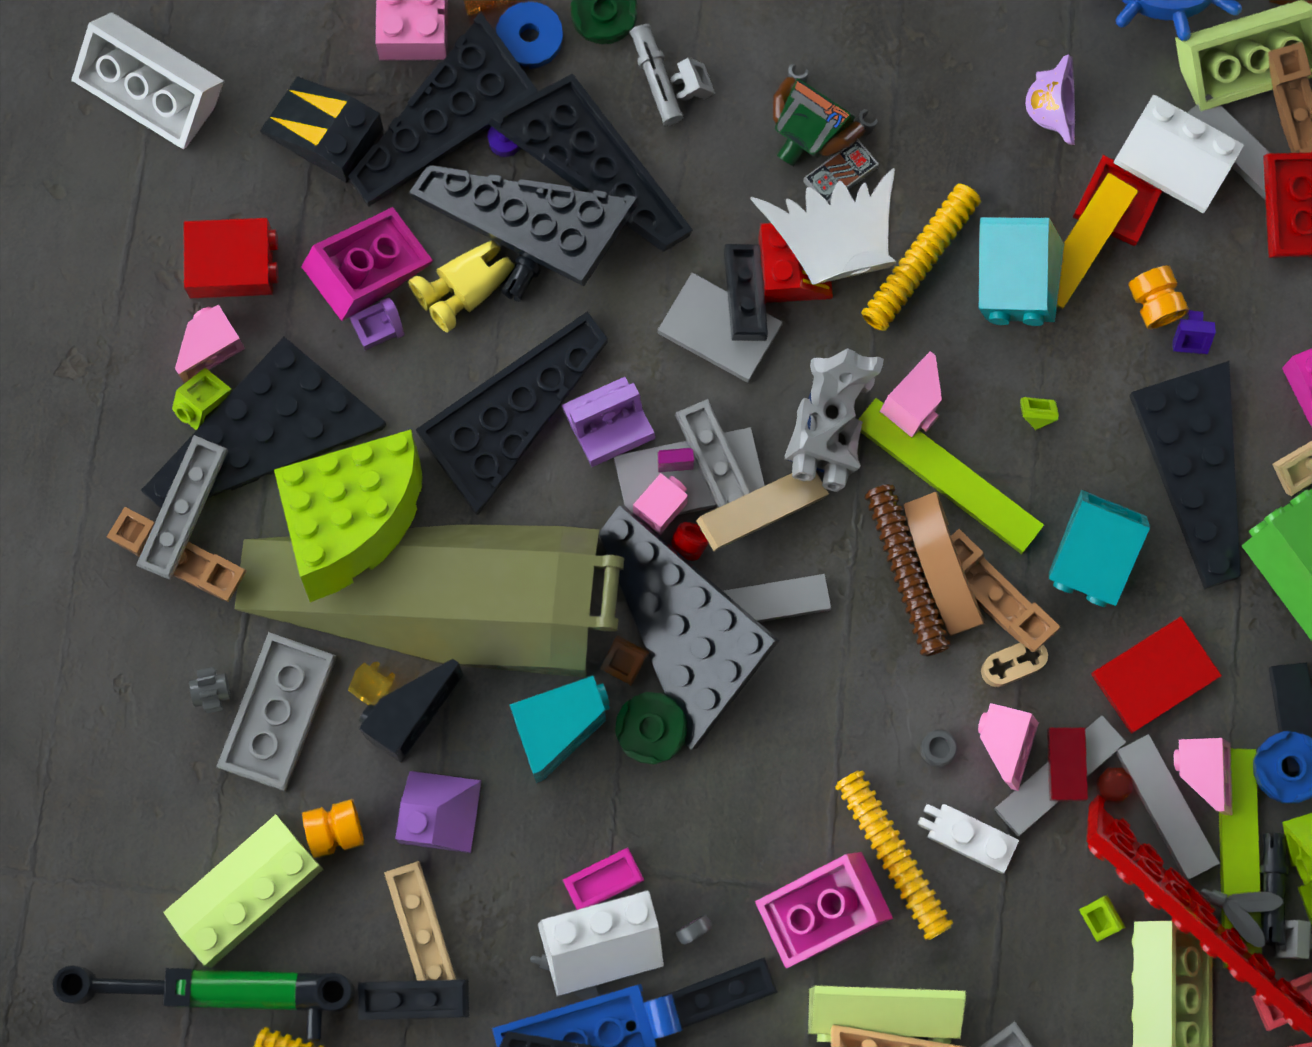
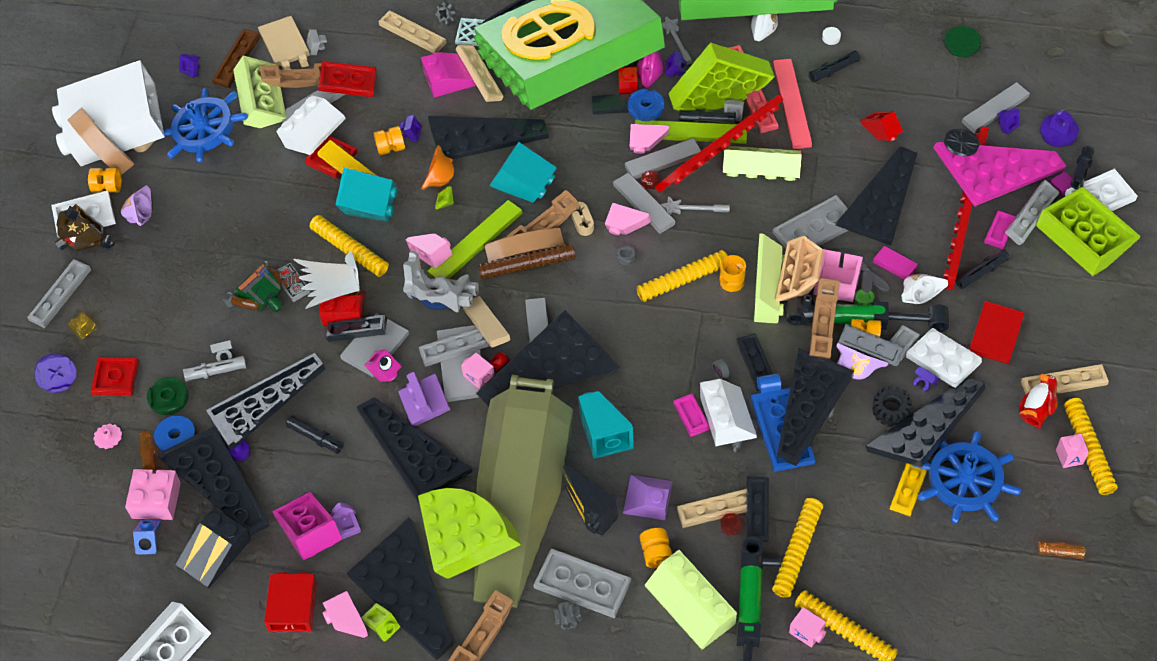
camera: 80 degrees left, 20 degrees down
light grey tile [136,435,228,580] -> none
clear yellow tile [348,661,395,705] -> none
light yellow piece [408,240,515,333] -> none
black wing [409,165,639,286] -> none
reddish brown tile [600,636,649,685] -> none
dark green tile [615,692,688,764] -> none
magenta tile [657,448,694,472] -> none
dark pink slope [755,852,893,969] -> none
white hinge [917,804,1019,874] -> none
lavender hat [1026,55,1075,145] -> none
dark red tile [1047,727,1088,801] -> none
lime slope [1079,895,1126,942] -> none
red tile [1091,616,1222,734] -> none
dark grey piece [1201,889,1283,947] -> none
none -> bracket [133,519,162,554]
none -> dark pink brick [364,349,402,382]
none -> orange hat [421,145,454,190]
none -> light grey piece [661,197,730,215]
none -> light orange wheel [719,255,746,292]
none -> clear red tile [721,513,741,535]

